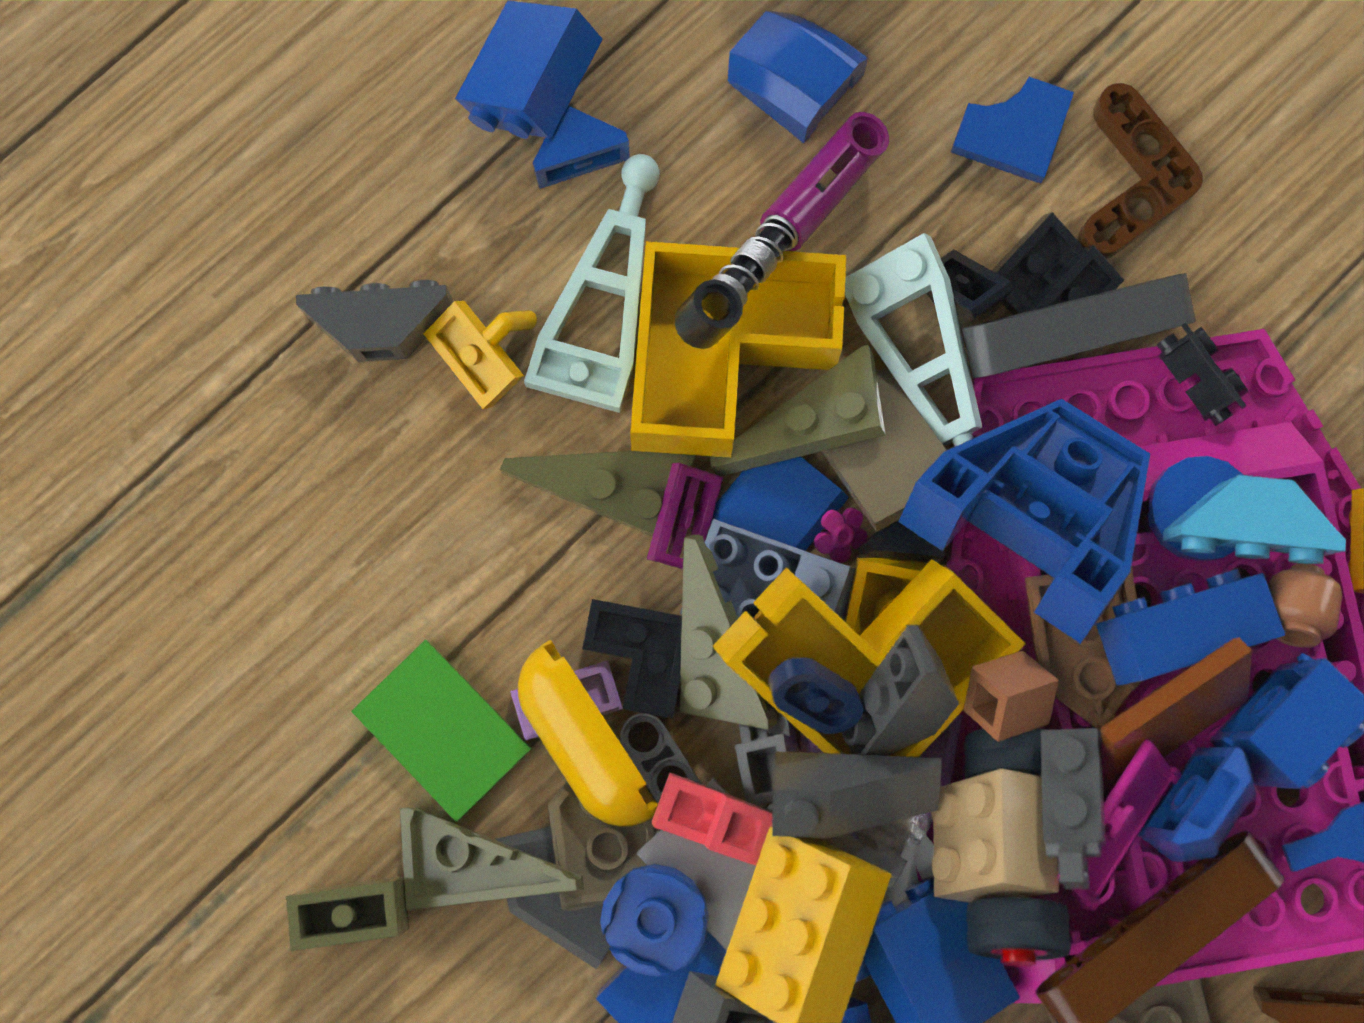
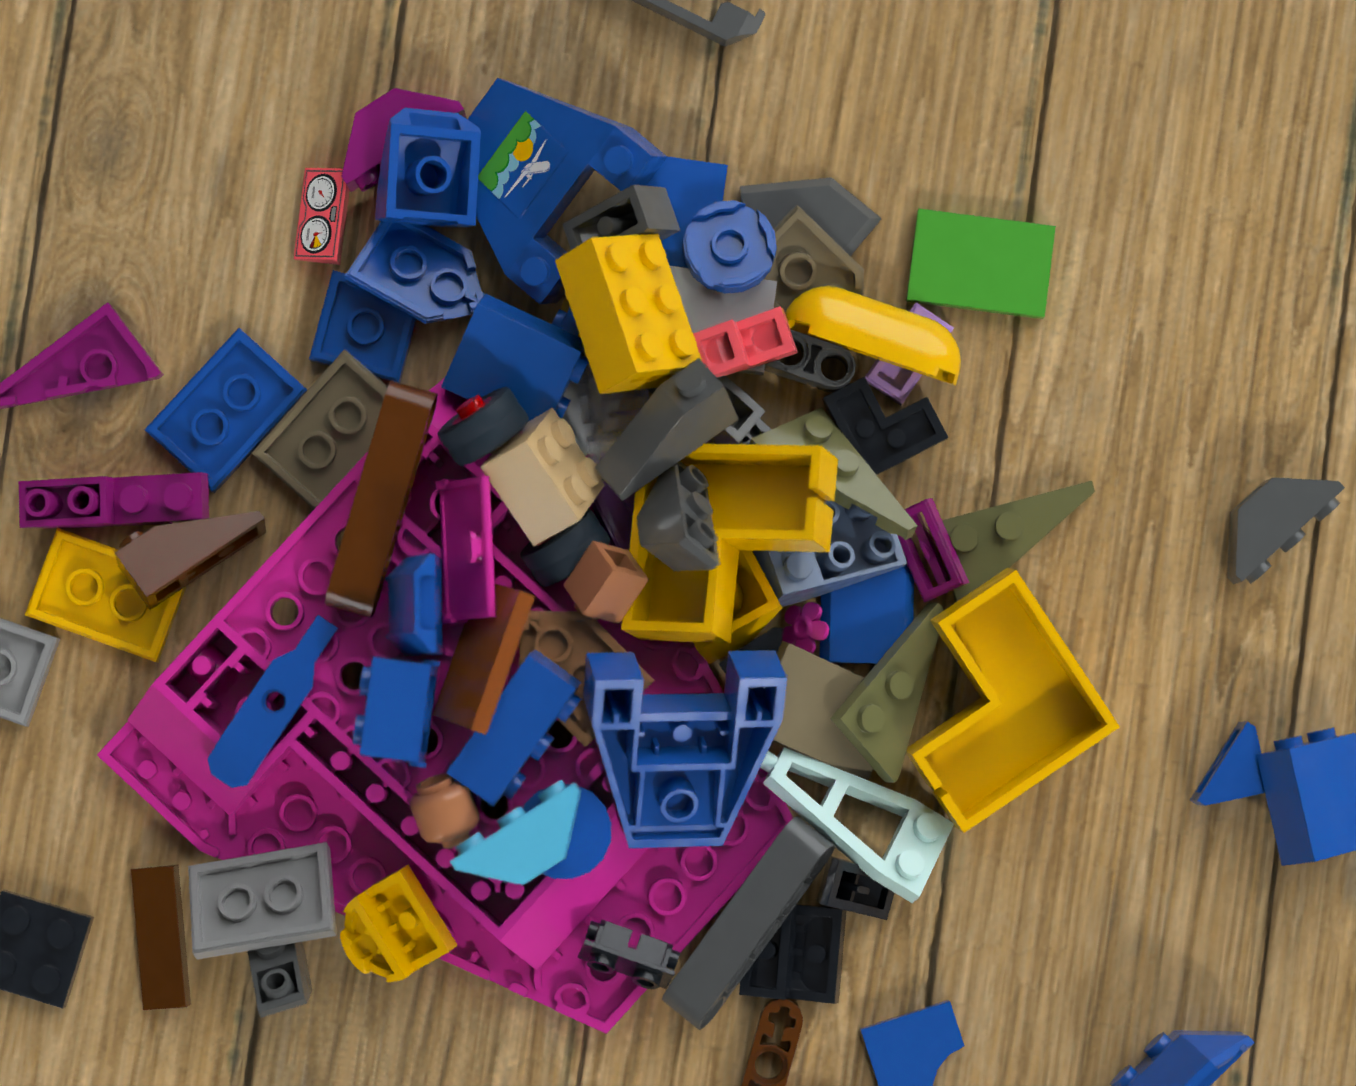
camera: 140 degrees right, 5 degrees up
olive brick [286,876,410,951] -> none
olive wing [400,807,584,910] -> none
yellow plate [423,300,537,409] -> none
light aqua plate [524,154,660,413] -> none
piece [675,112,889,349] -> none
blue slope [728,11,868,143] -> none
dark blue plate [768,658,863,734] -> none
dark grey hinge [1041,728,1106,889] -> none

